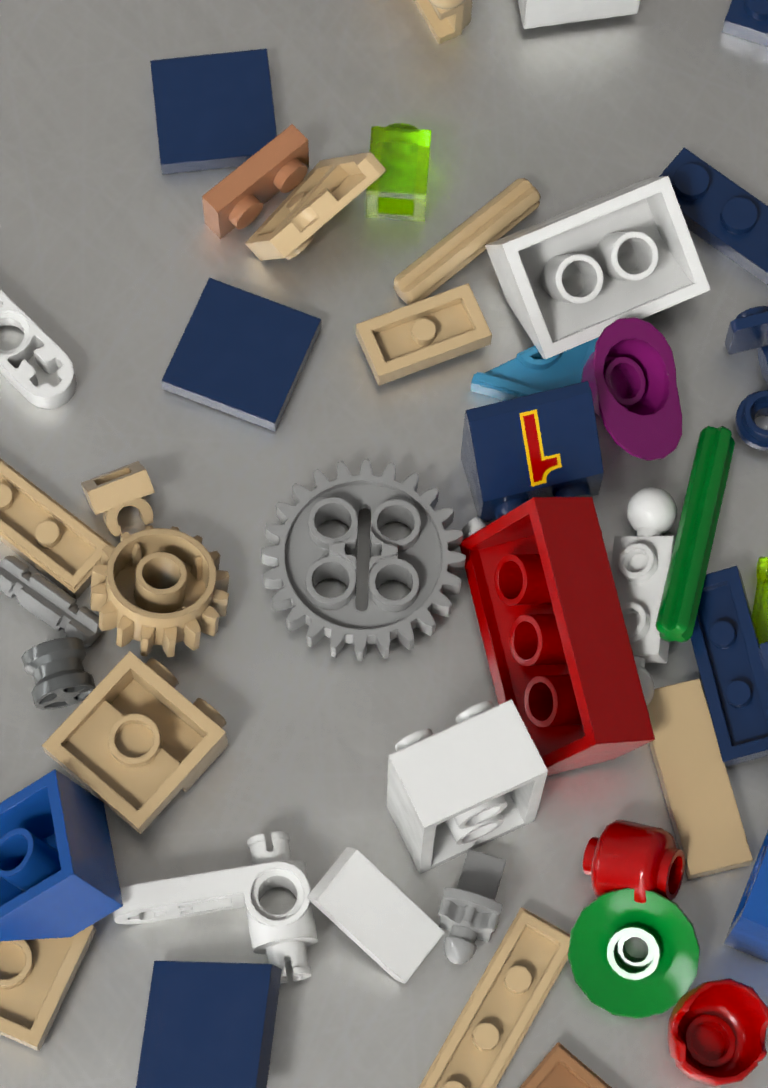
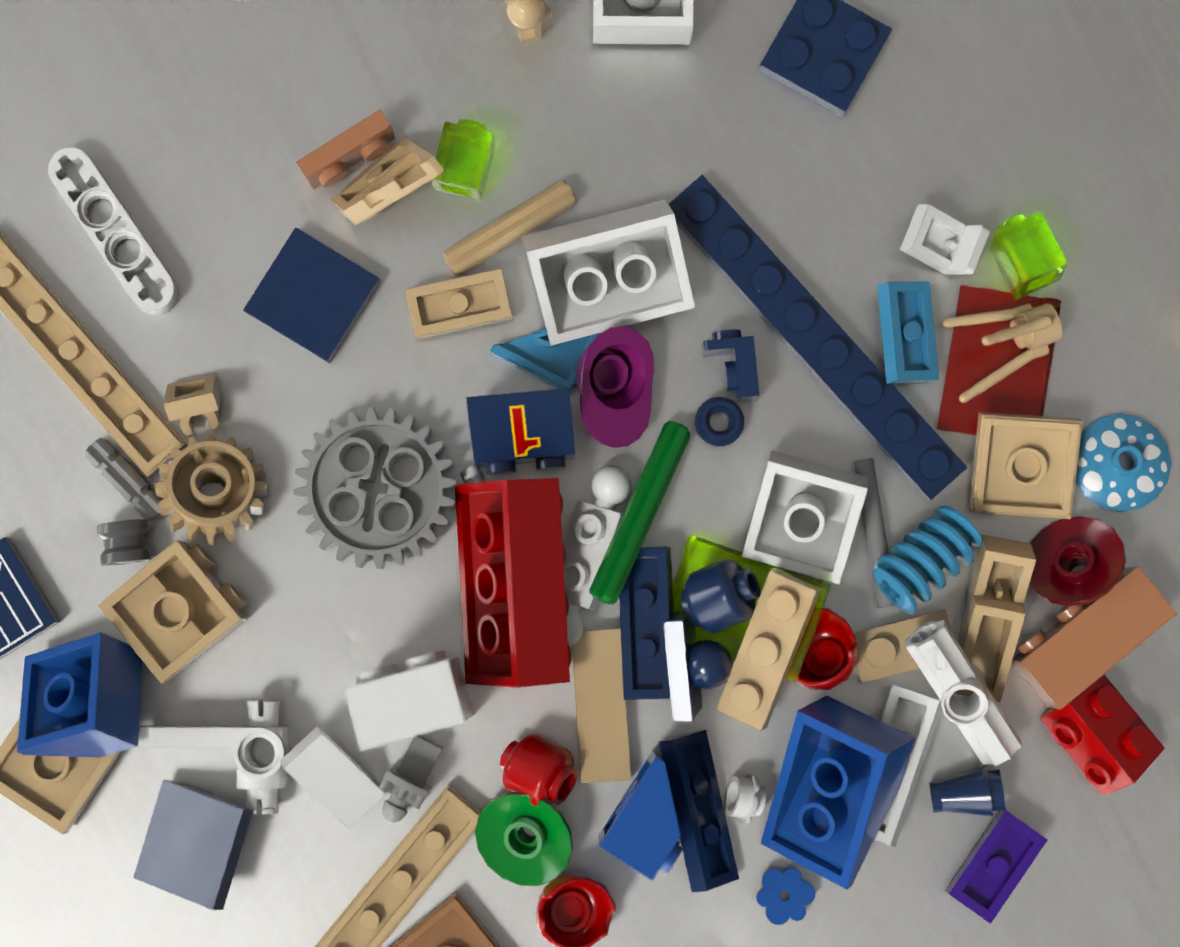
camera: 10 degrees right, 15 degrees up
dark blue tile [150,49,277,175] -> none

